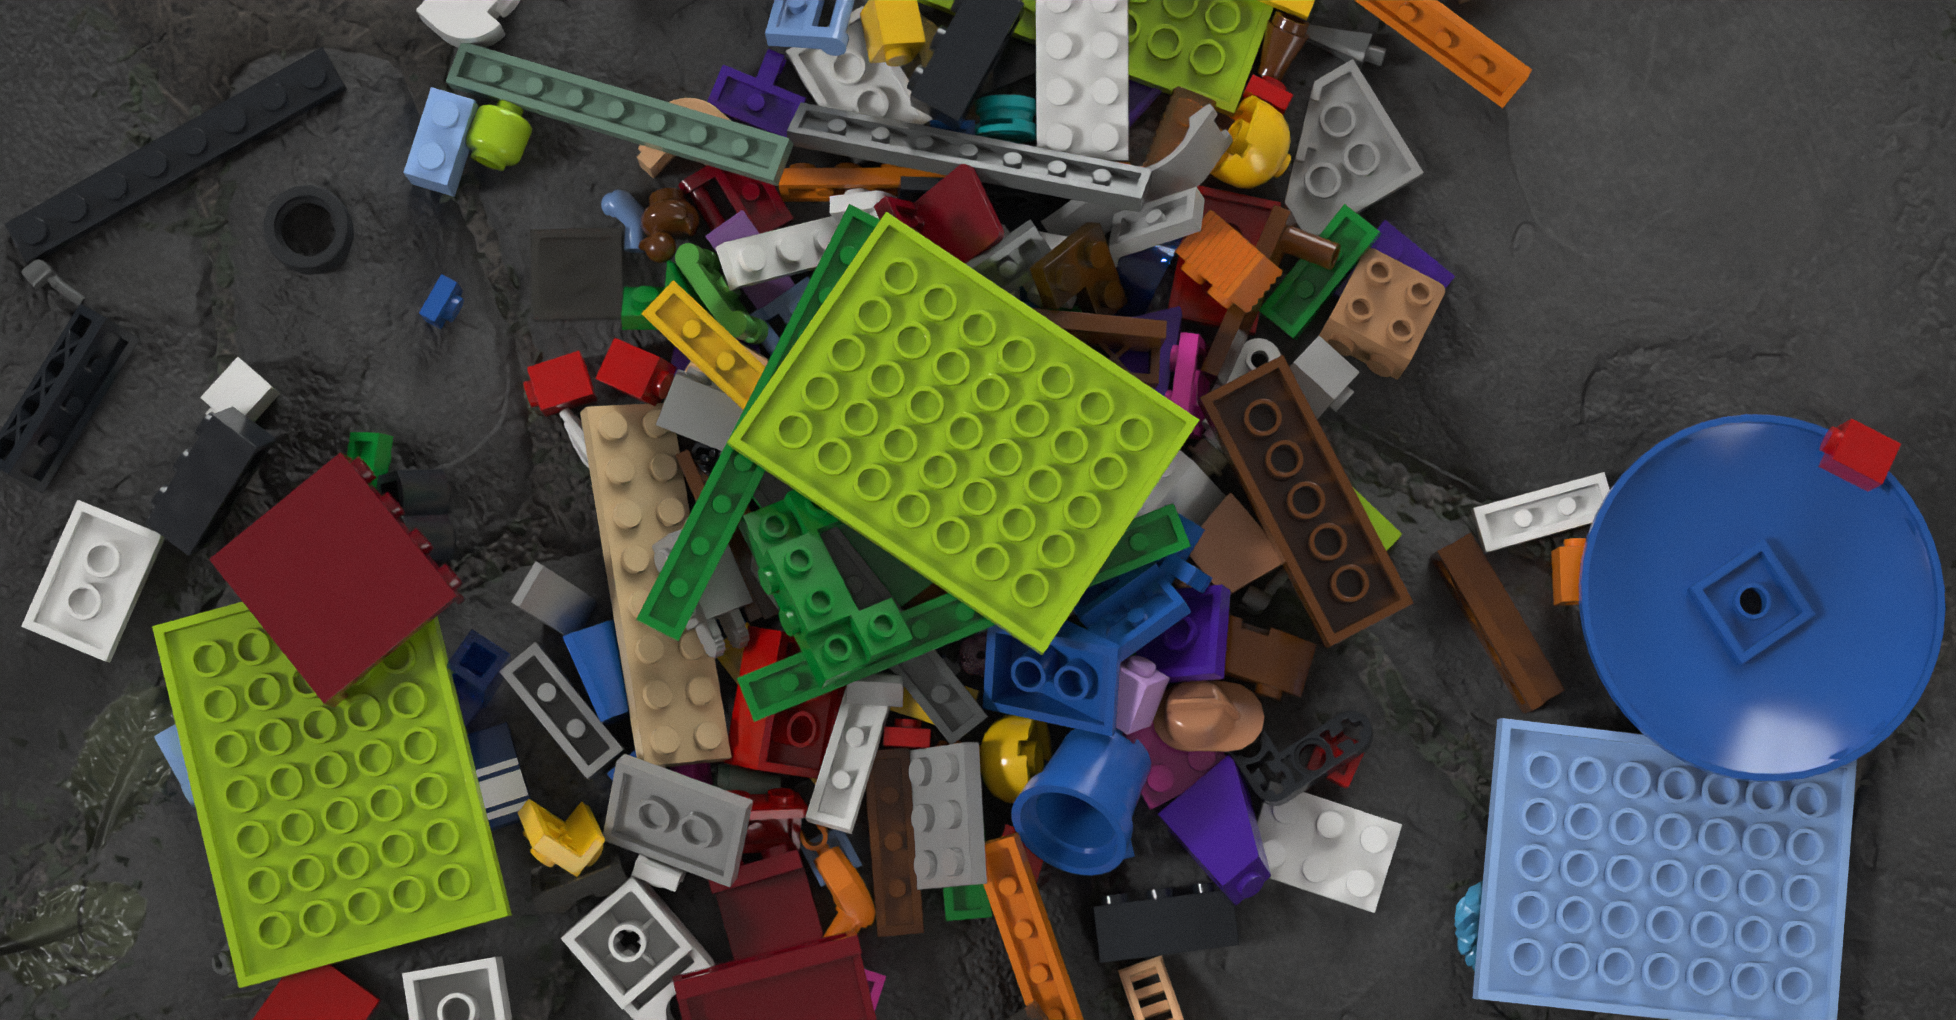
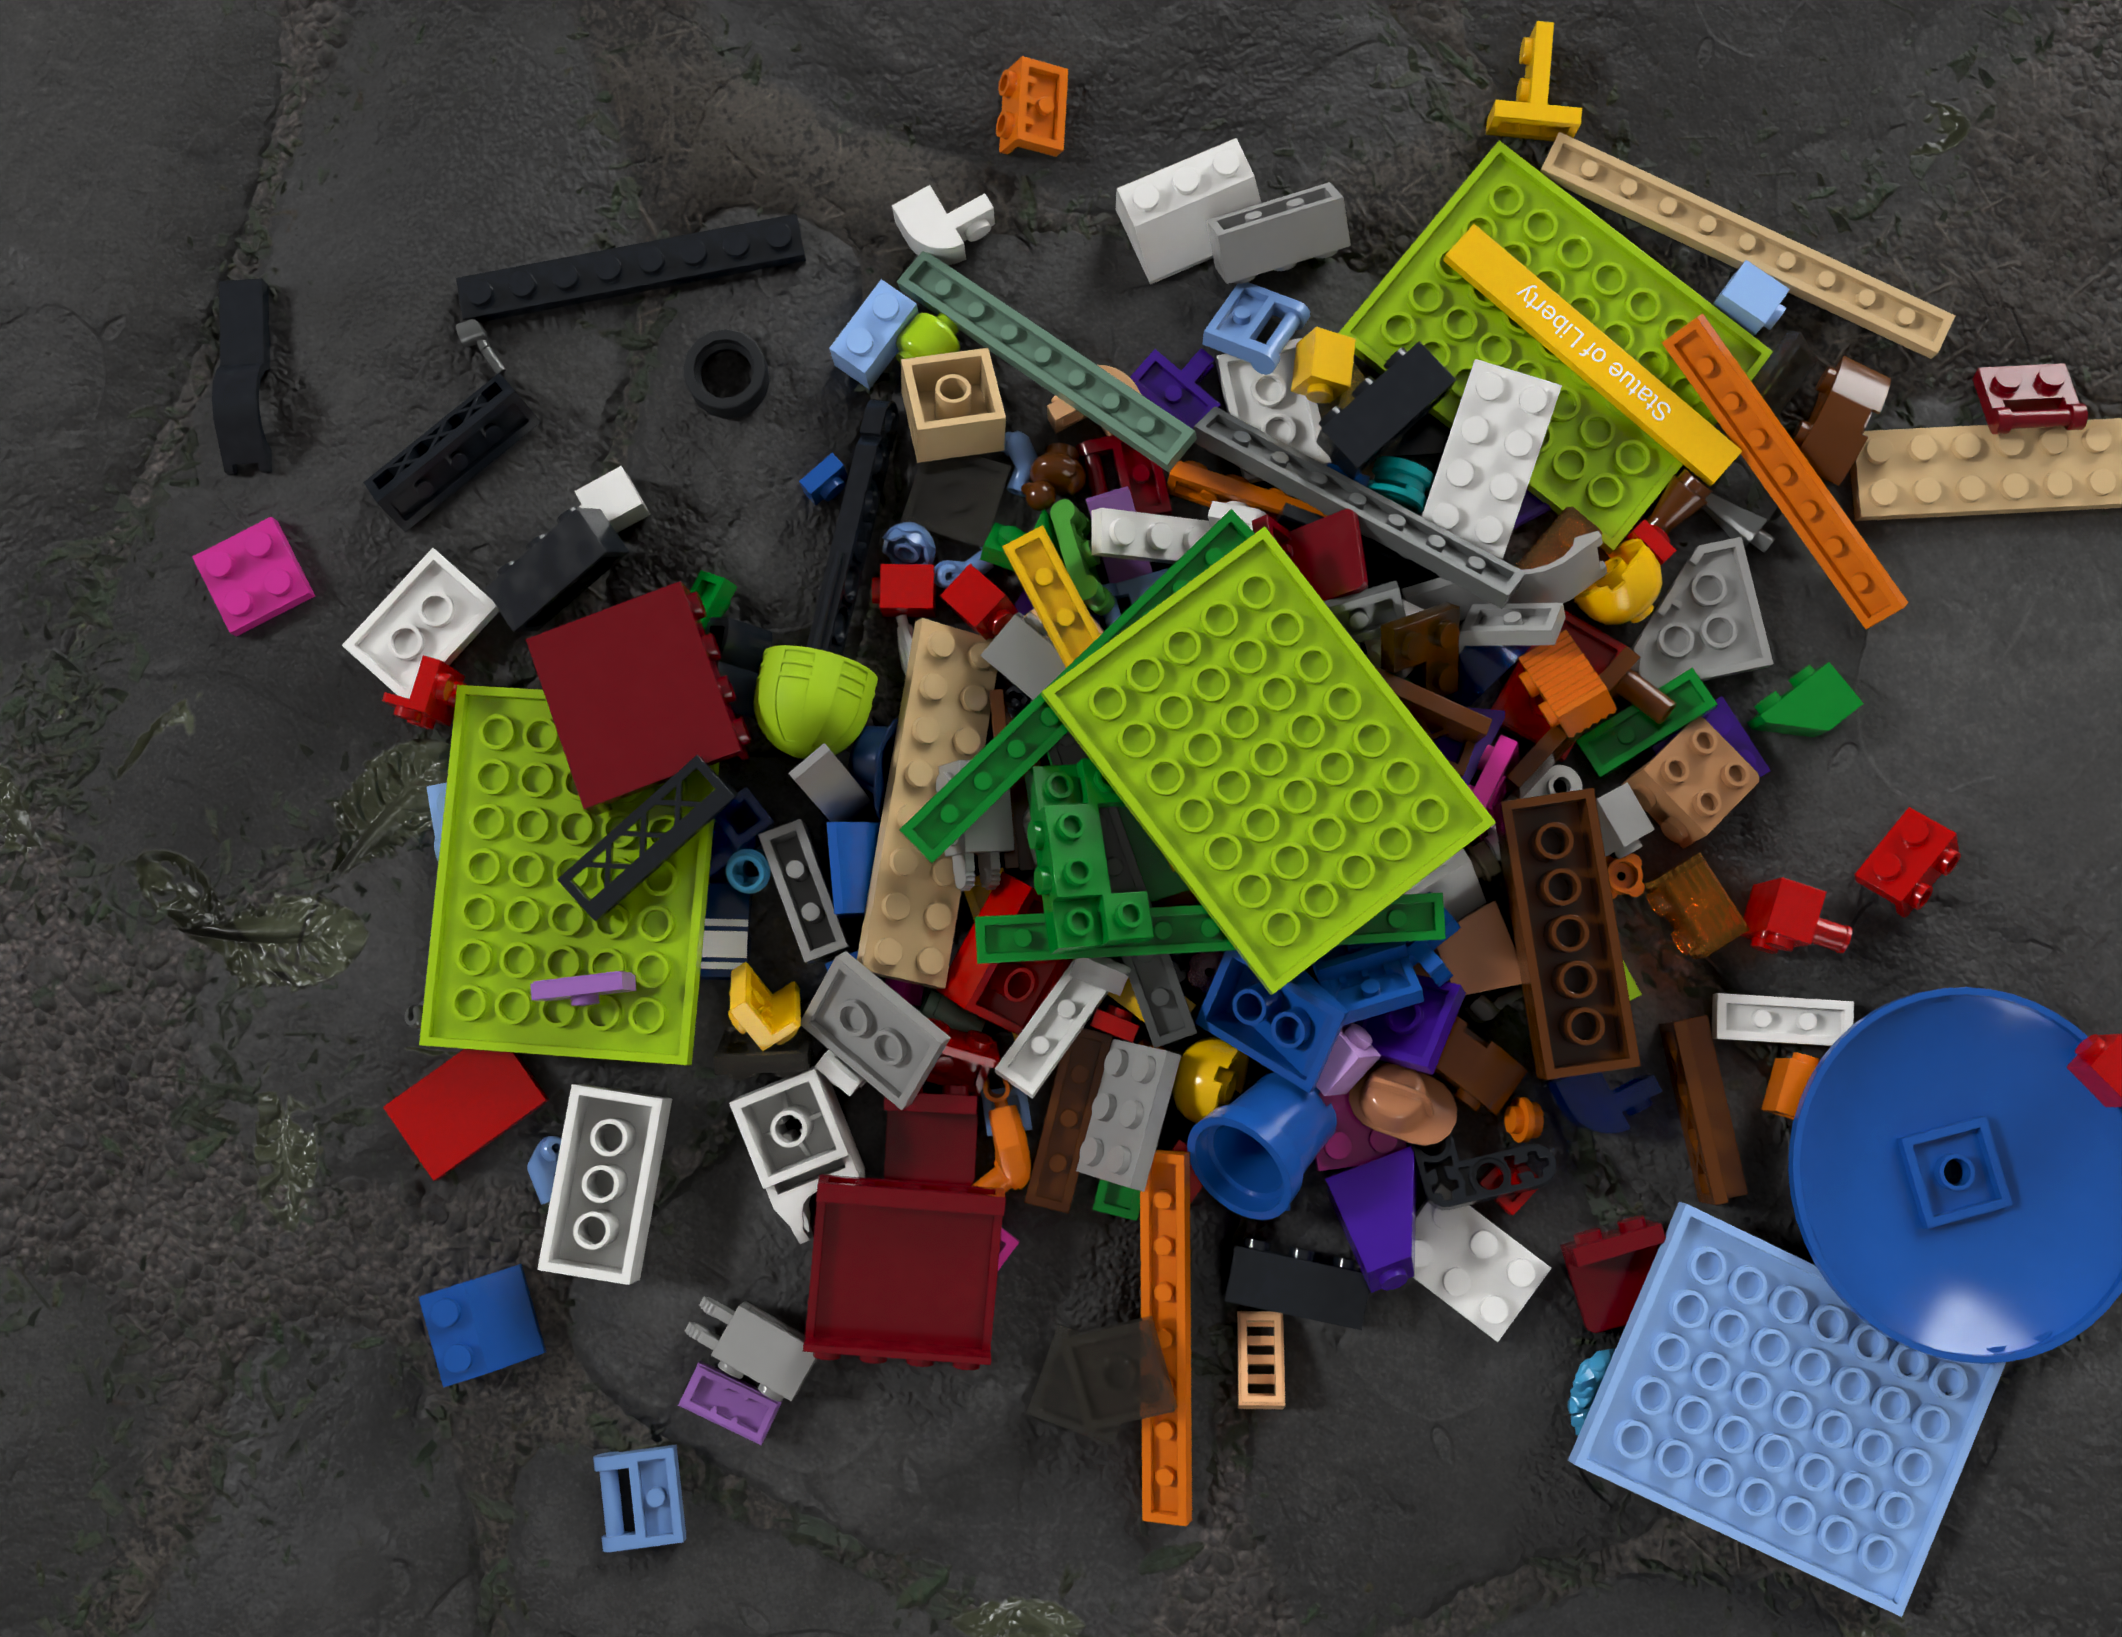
camera: 25 degrees right, 0 degrees up
none -> red bracket [382,655,466,730]
none -> medium lavender plate [530,971,637,1006]
none -> black fence [557,755,740,921]
none -> dark azure cone [726,849,771,894]
none -> piece [754,399,899,759]
none -> dark blue piece [848,717,899,821]
none -> medium blue plate [882,522,936,564]
none -> tan brick [901,348,1006,463]
none -> medium blue arm [934,550,994,589]
none -> orange plate [1504,1097,1544,1143]
none -> clear blue brick [1546,1072,1662,1133]
none -> dark red bracket [1560,1215,1666,1333]
none -> orange plate [1606,853,1645,899]
none -> clear orange brick [1645,852,1750,959]
none -> red brick [1738,877,1852,954]
none -> green slope [1747,662,1864,738]
none -> red bracket [1854,807,1961,918]

